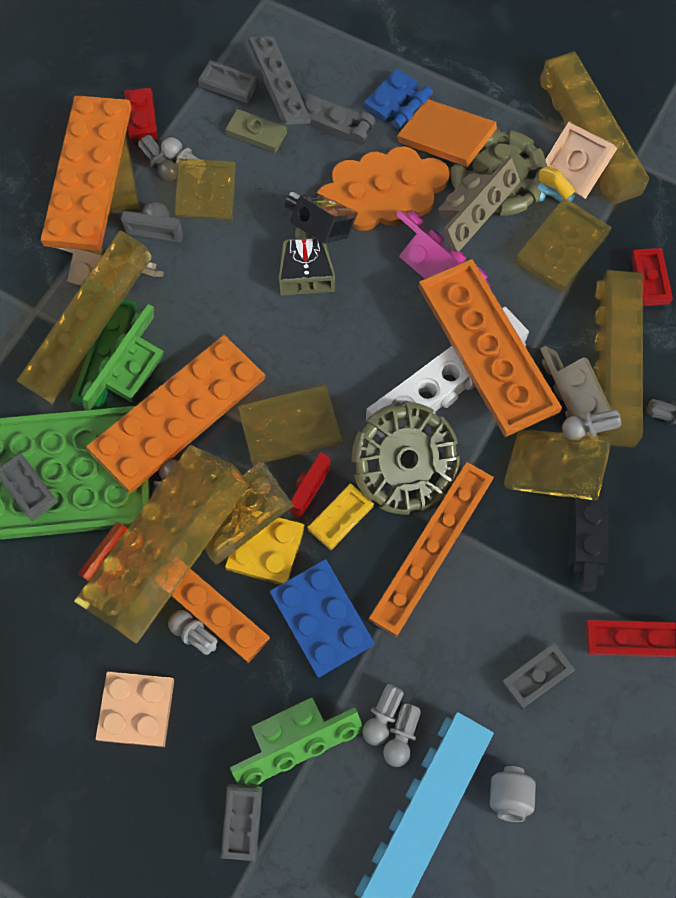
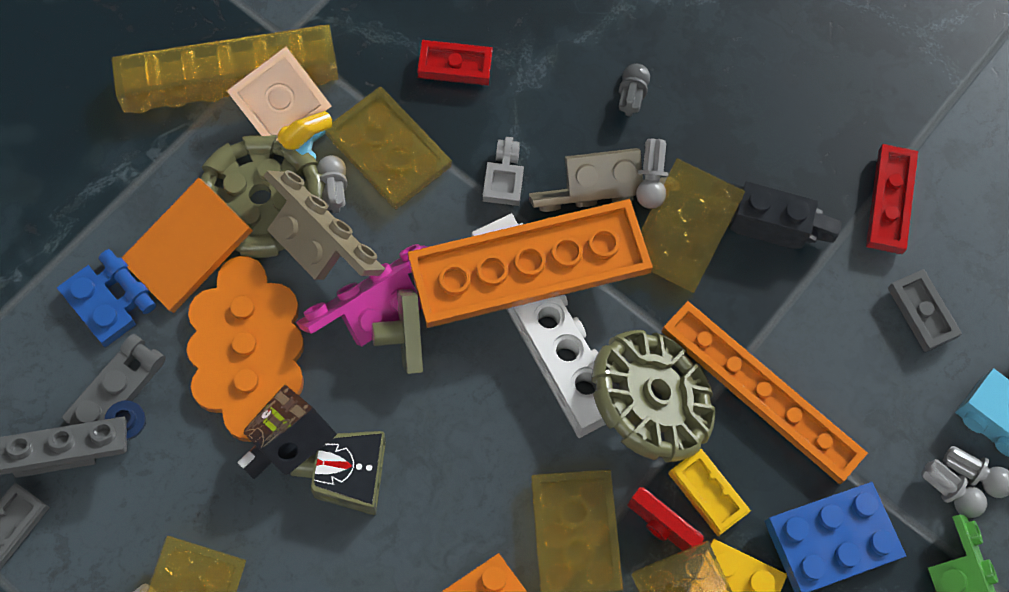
camera: 85 degrees left, 0 degrees up
olive plate [225,109,287,154] -> none
clear yellow brick [595,270,643,448] -> none
none -> dark blue plate [104,400,146,440]
none -> light grey axle [317,155,348,213]
none -> olive tile [371,289,423,374]
none -> light grey plate [483,137,524,206]

